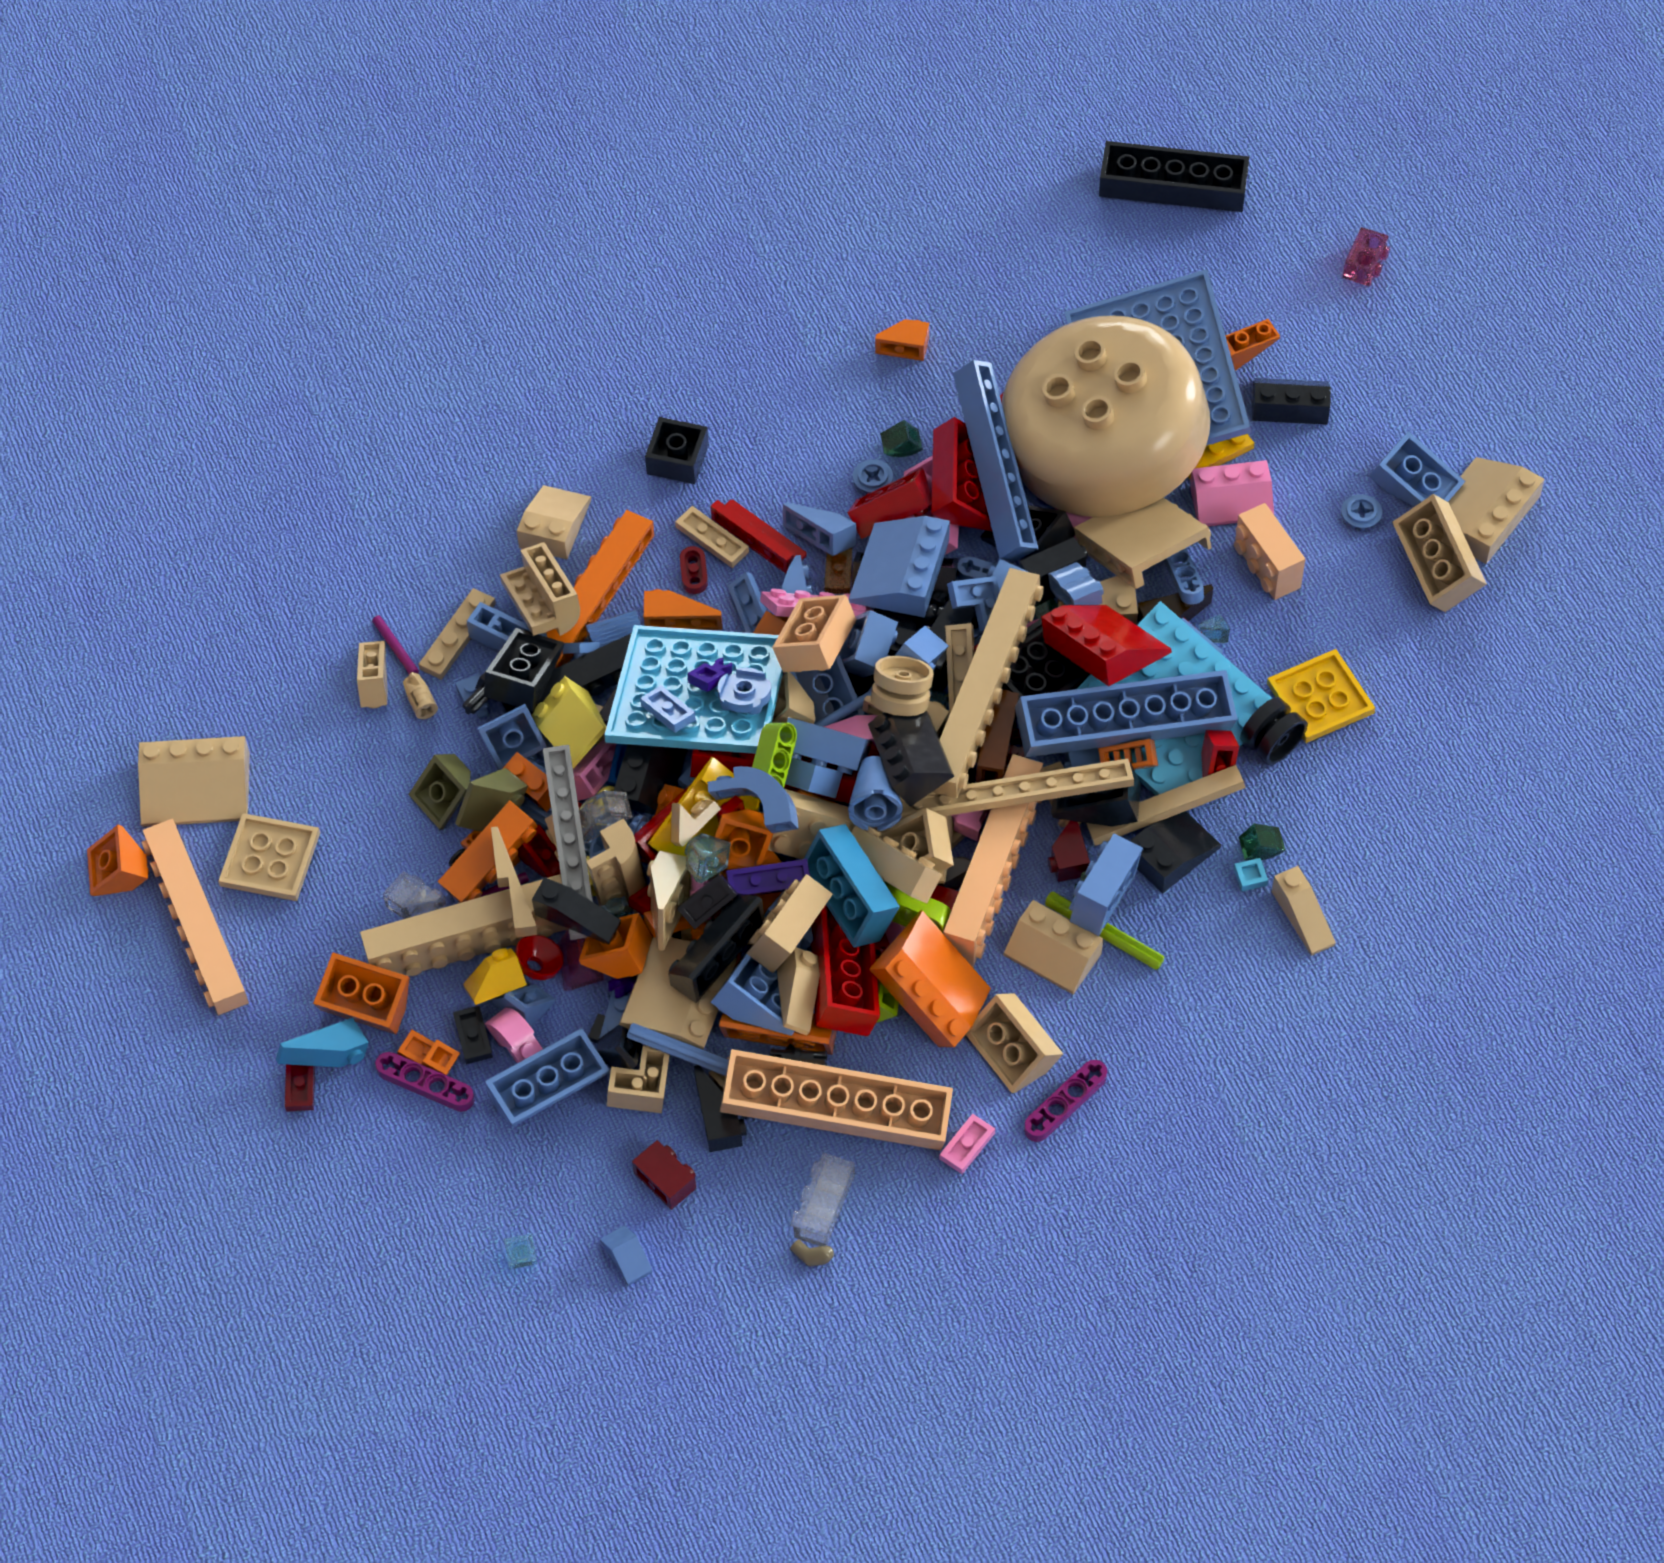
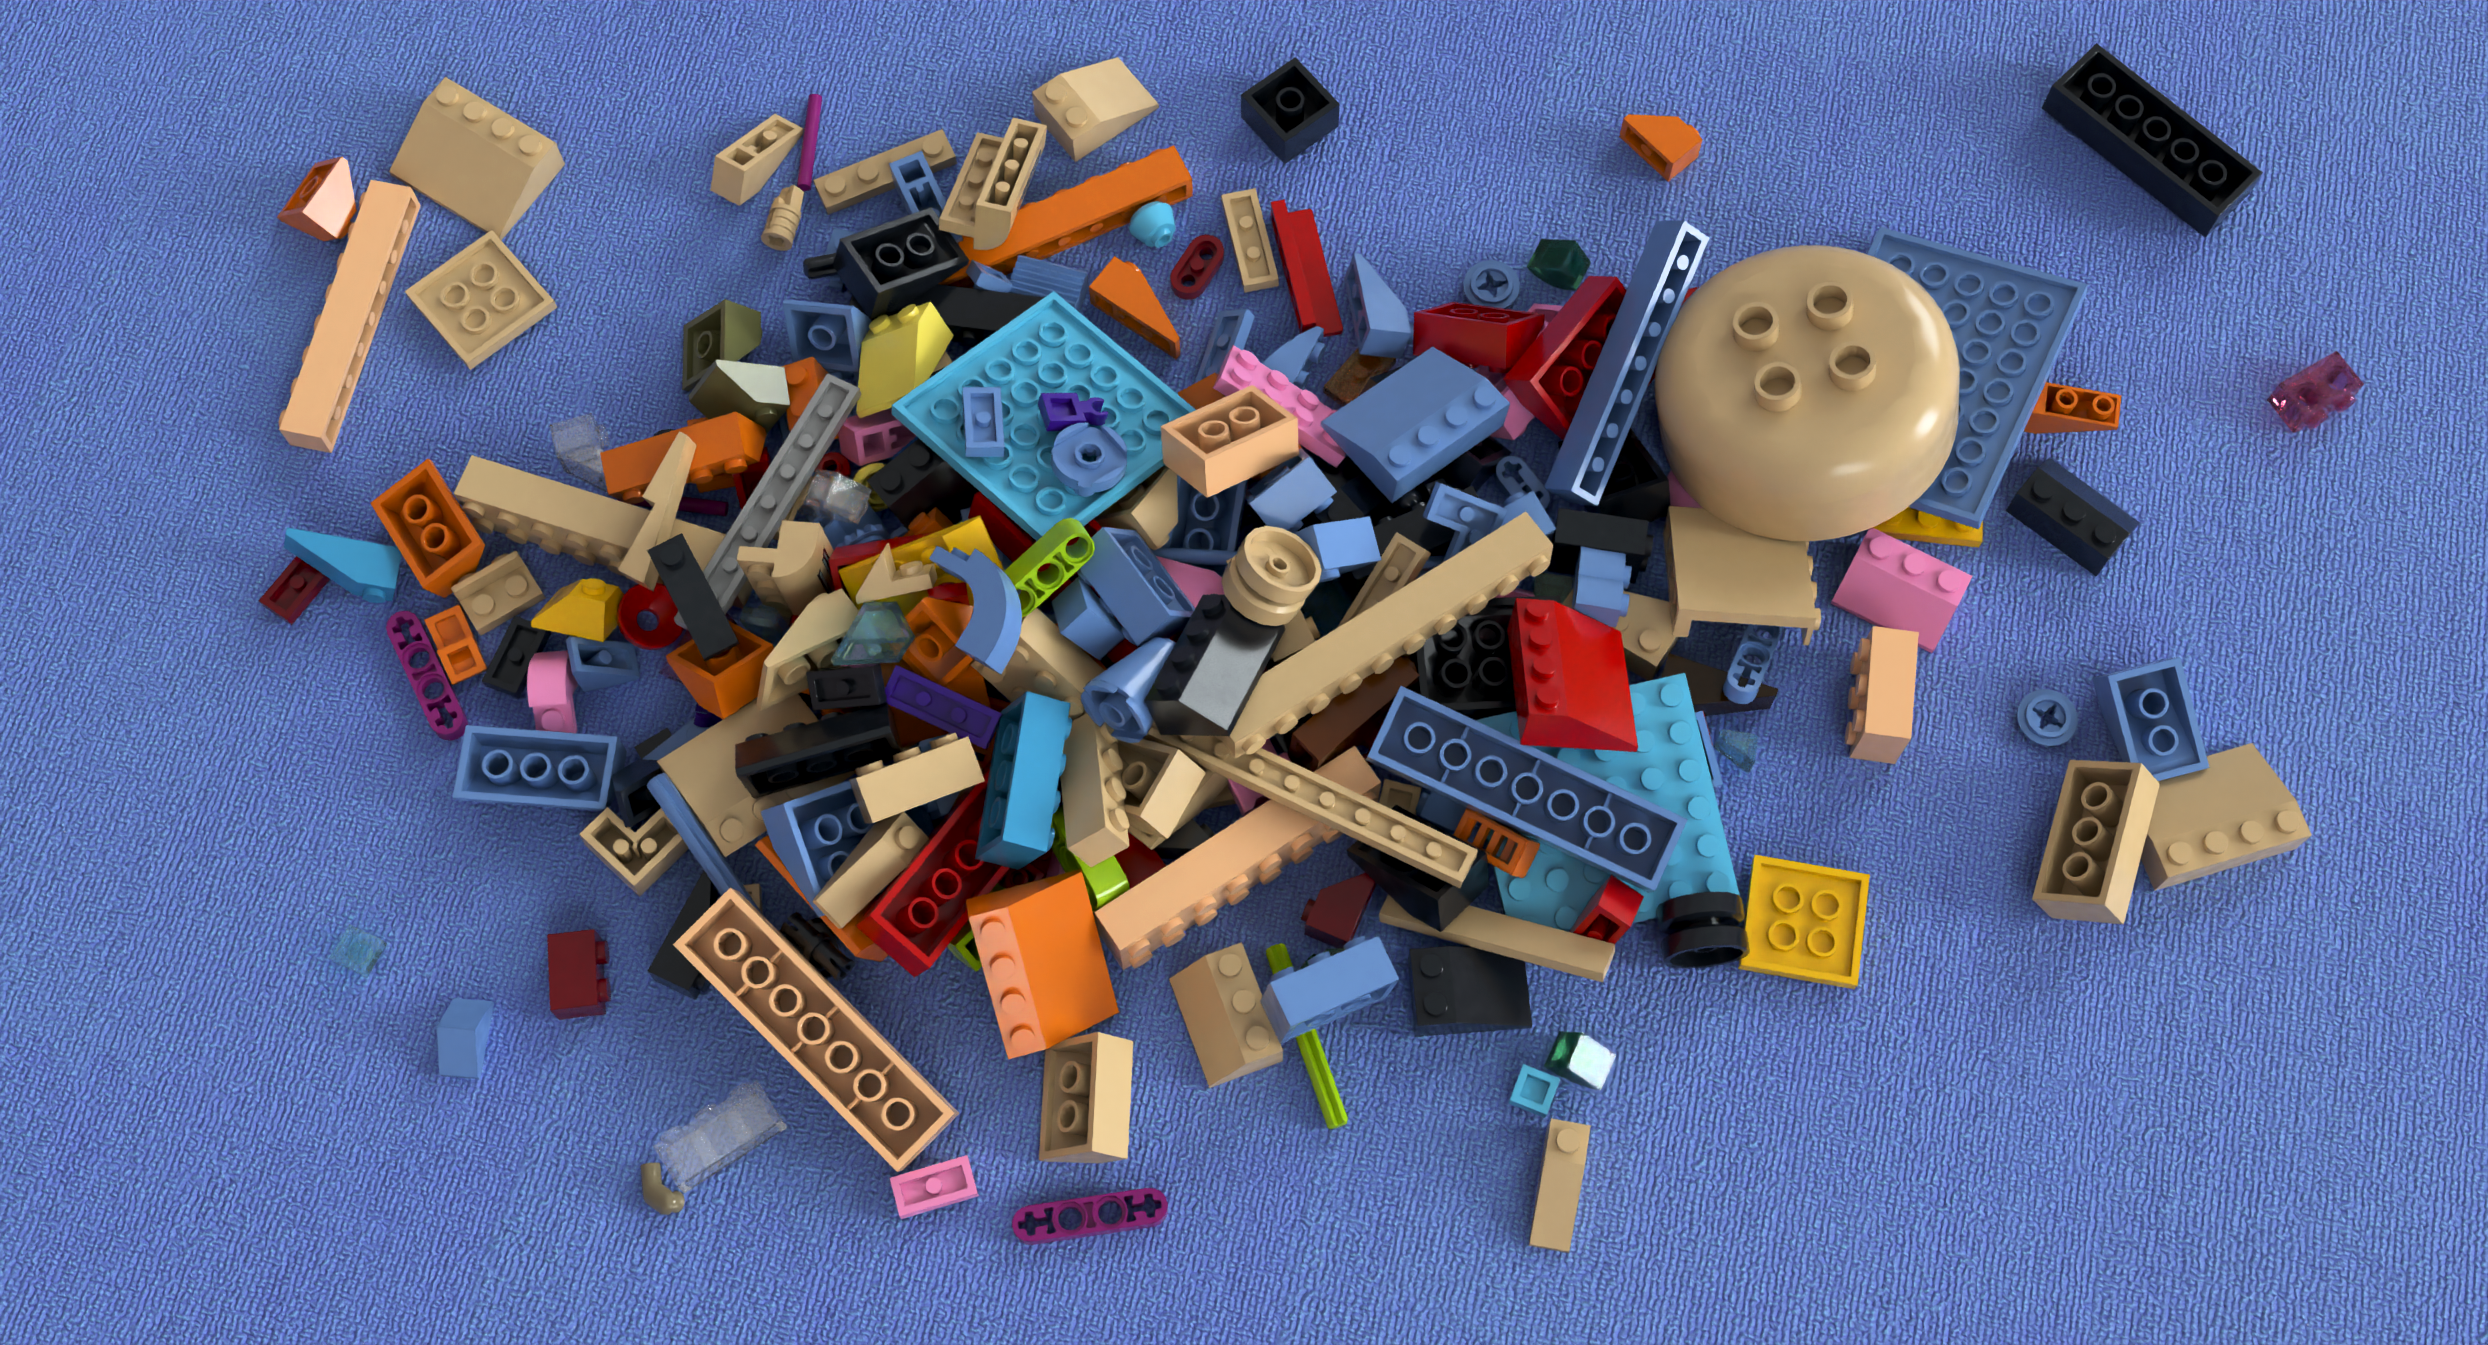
camera: 35 degrees right, 10 degrees up
none -> tan bracket [451,551,546,636]
none -> medium azure cone [1129,201,1175,248]

